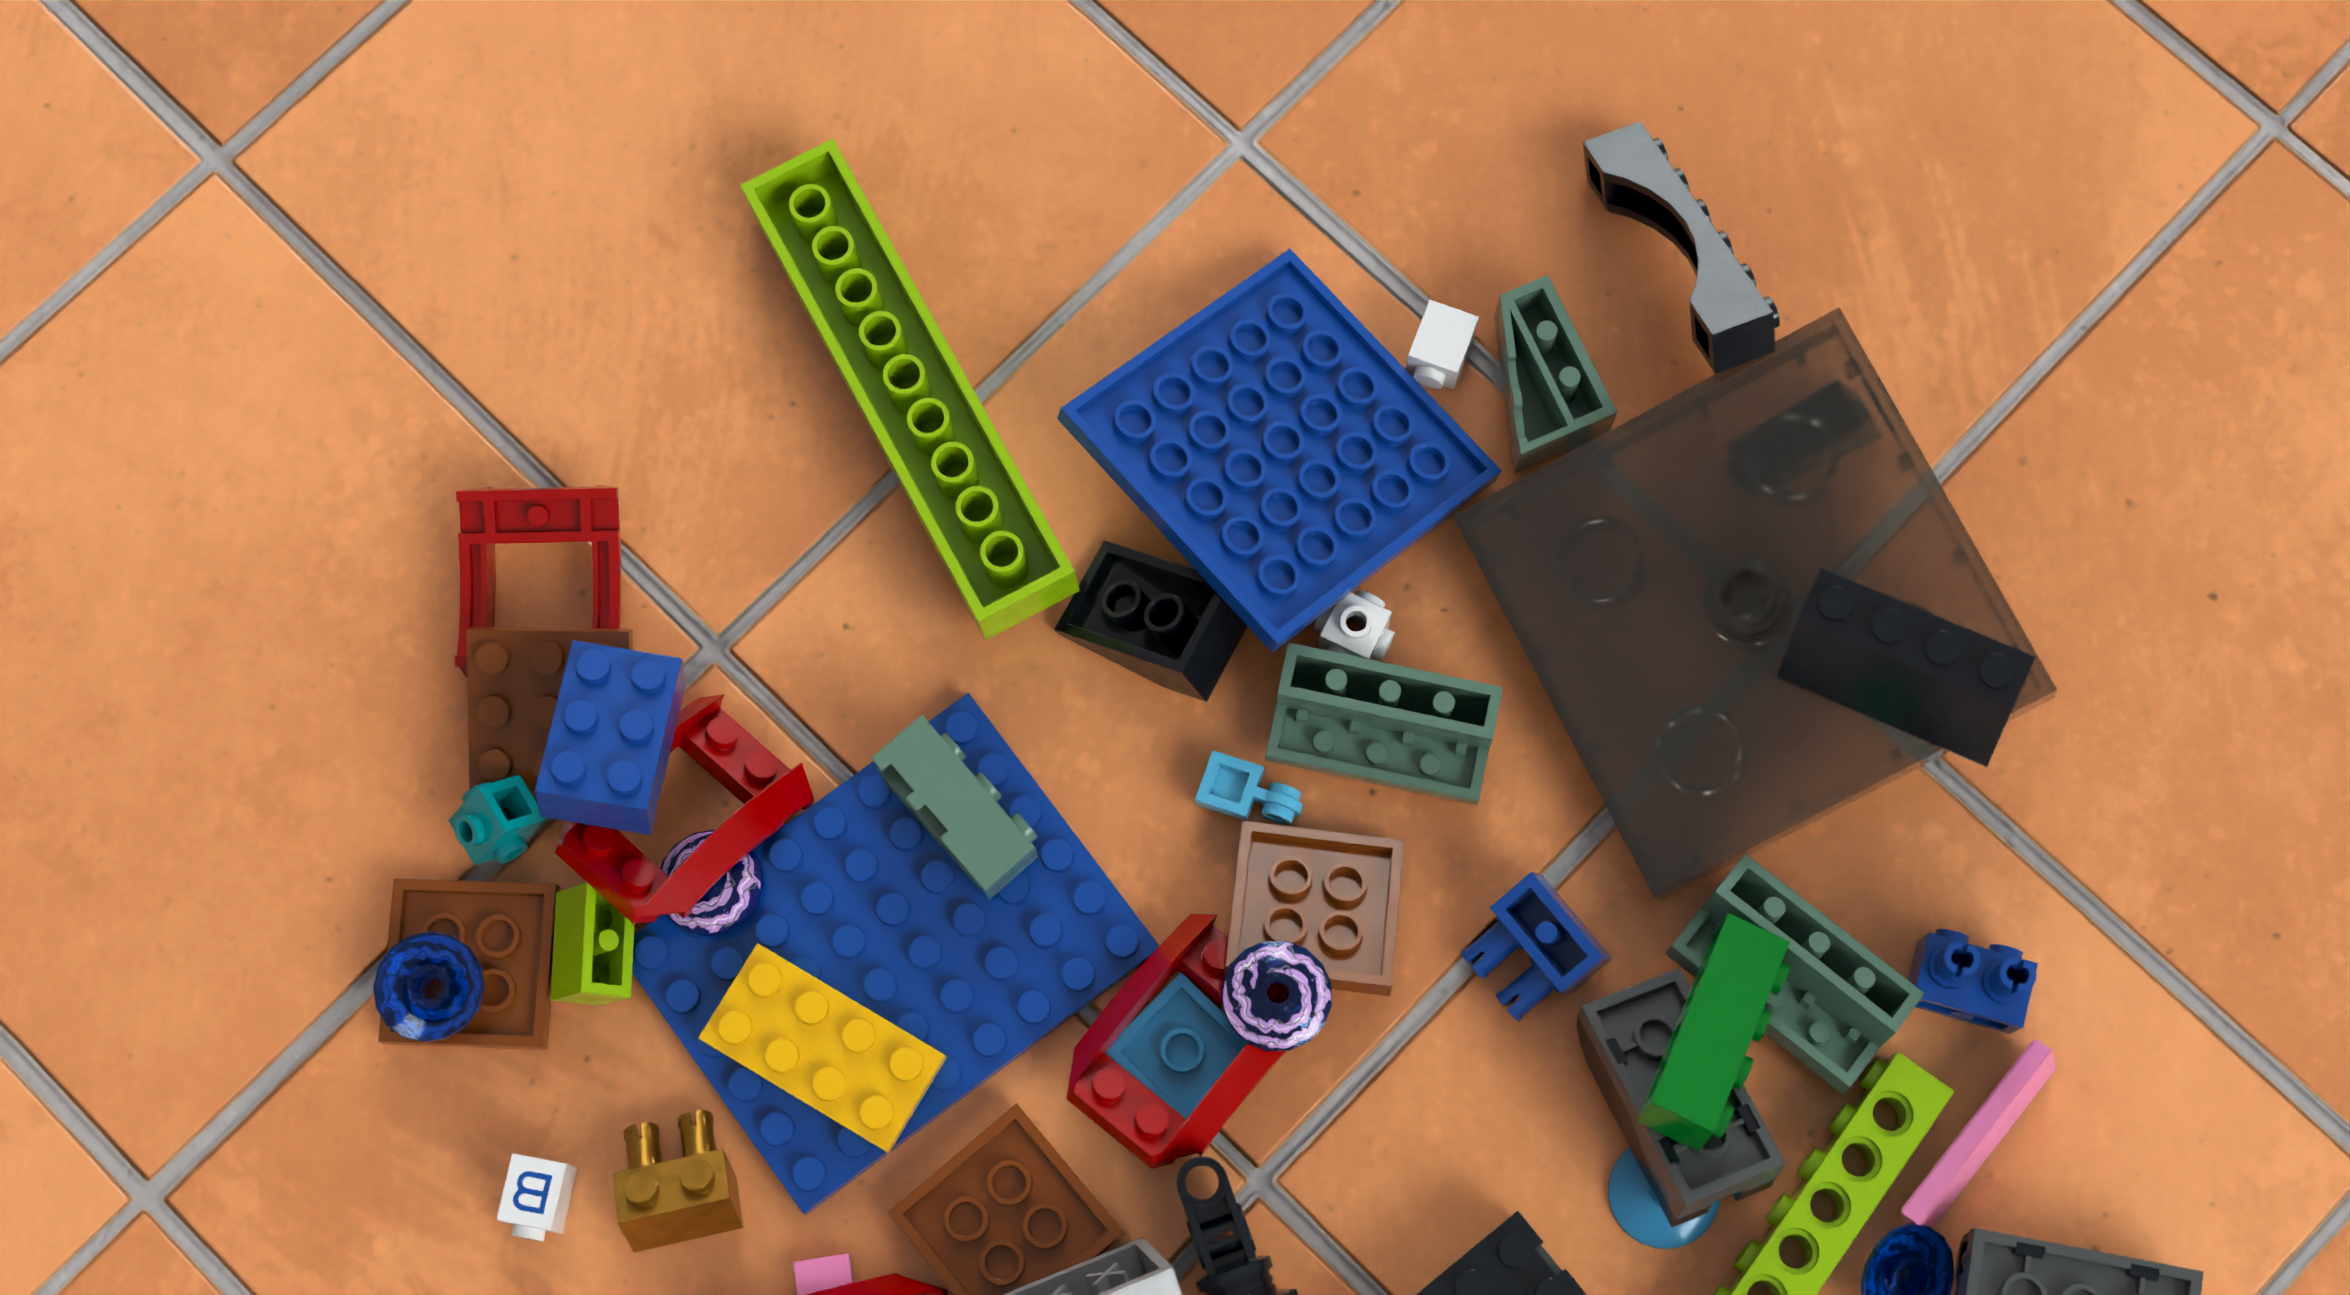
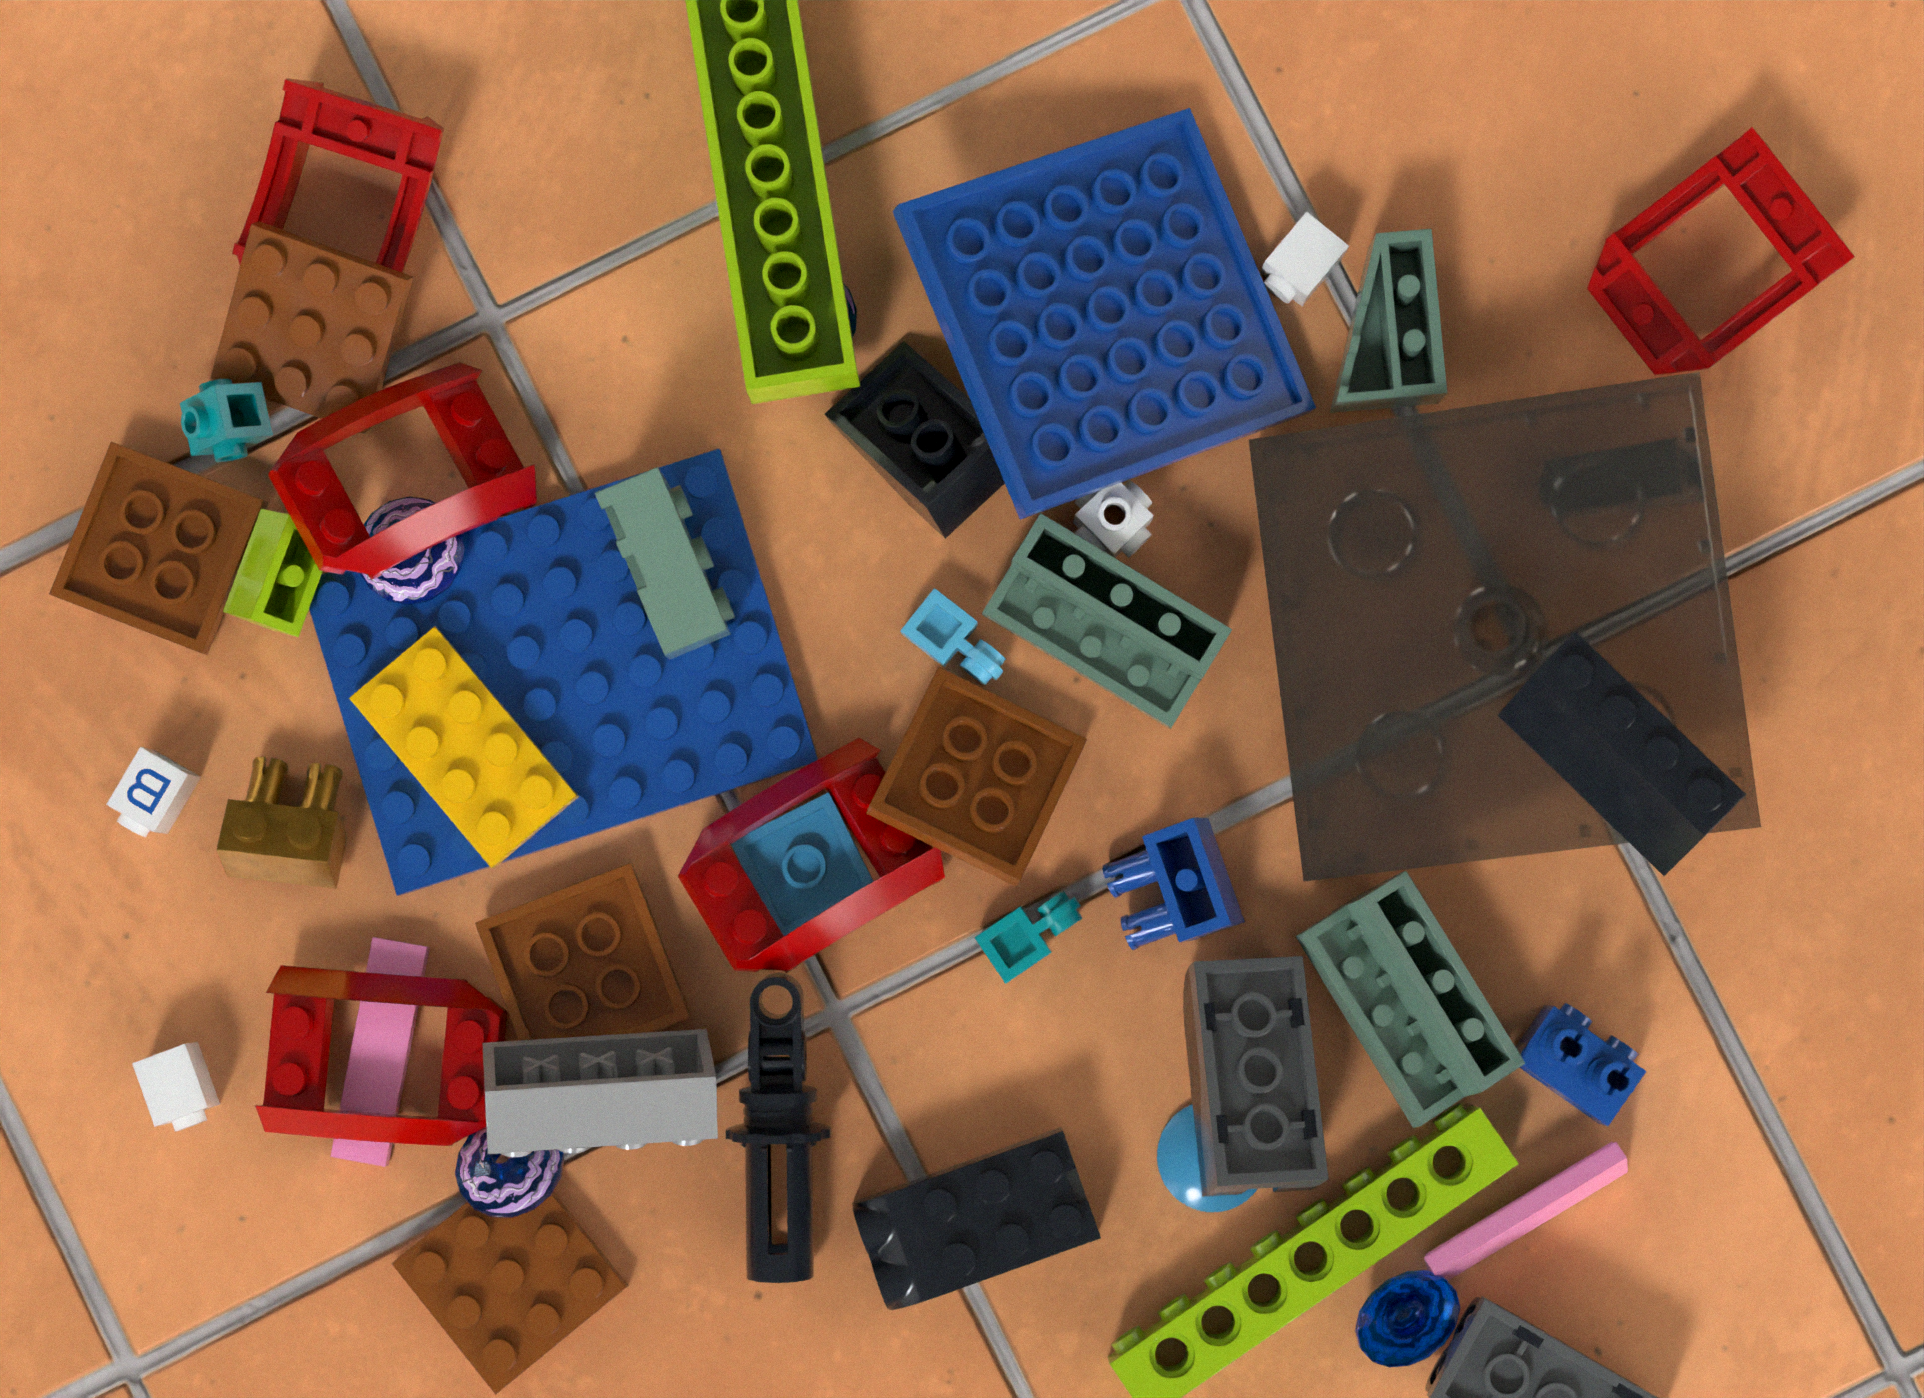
camera: 20 degrees right, 10 degrees up
clear blue dish [373,931,485,1043] -> none
blue brick [535,640,685,835] -> none
dish [1221,941,1332,1052] -> none
arch [1583,121,1780,374] -> none
green brick [1636,913,1790,1151] -> none
none -> teal plate [974,891,1082,984]
none -> red wedge [1587,127,1855,375]

